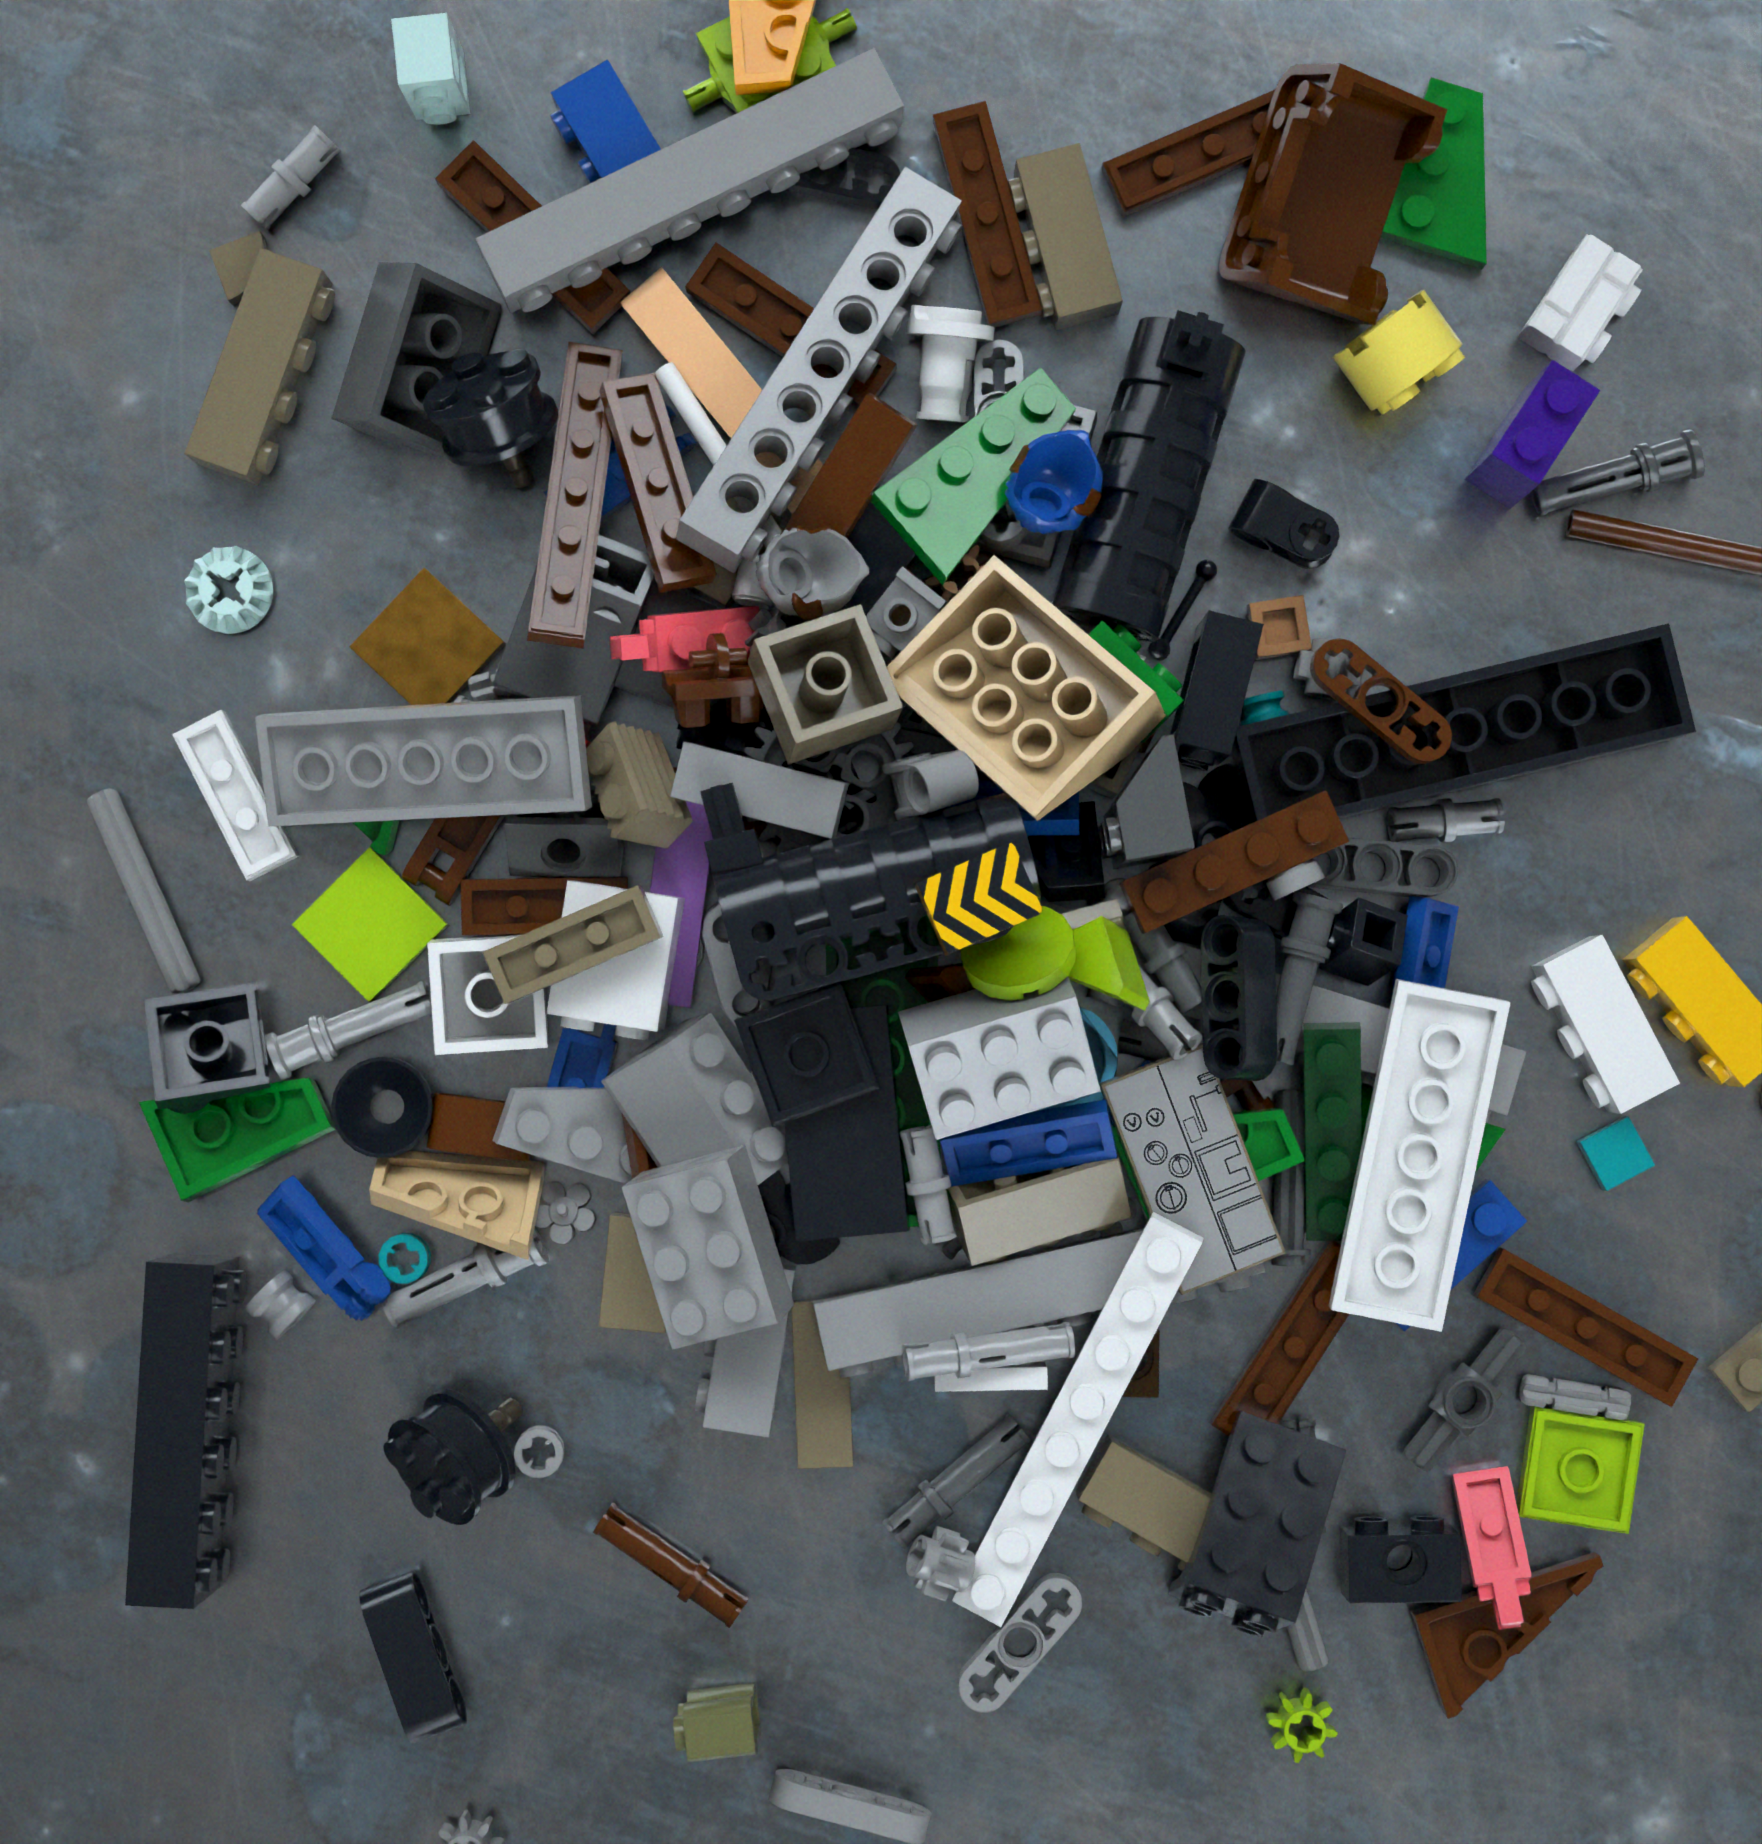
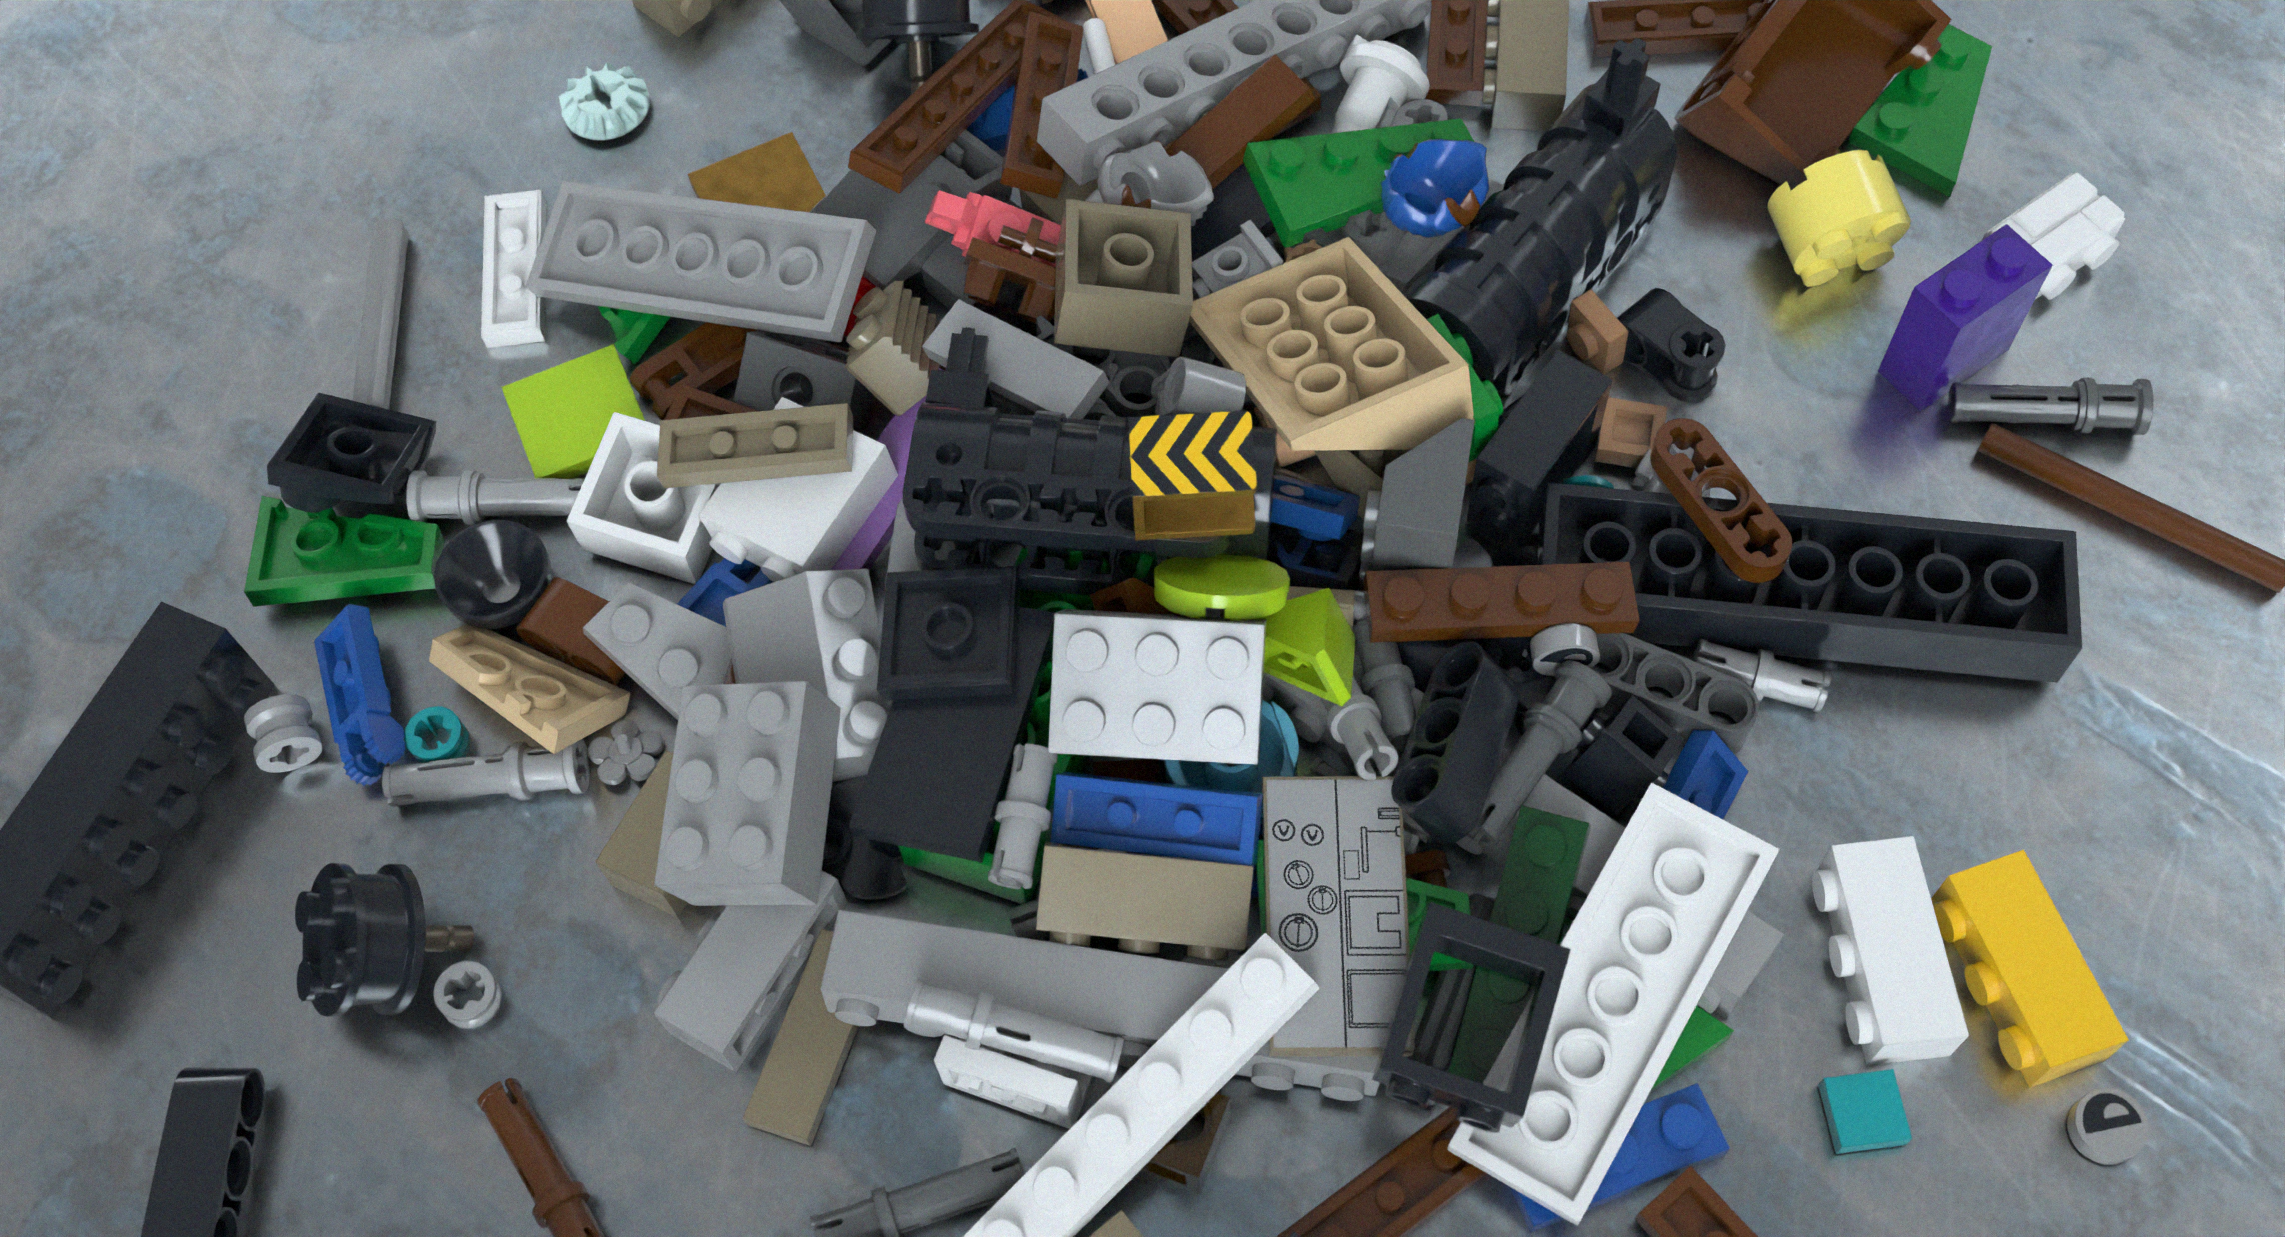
camera: 20 degrees right, 25 degrees down
none -> black window [1372,902,1571,1133]
none -> medium nougat plate [1567,289,1629,375]

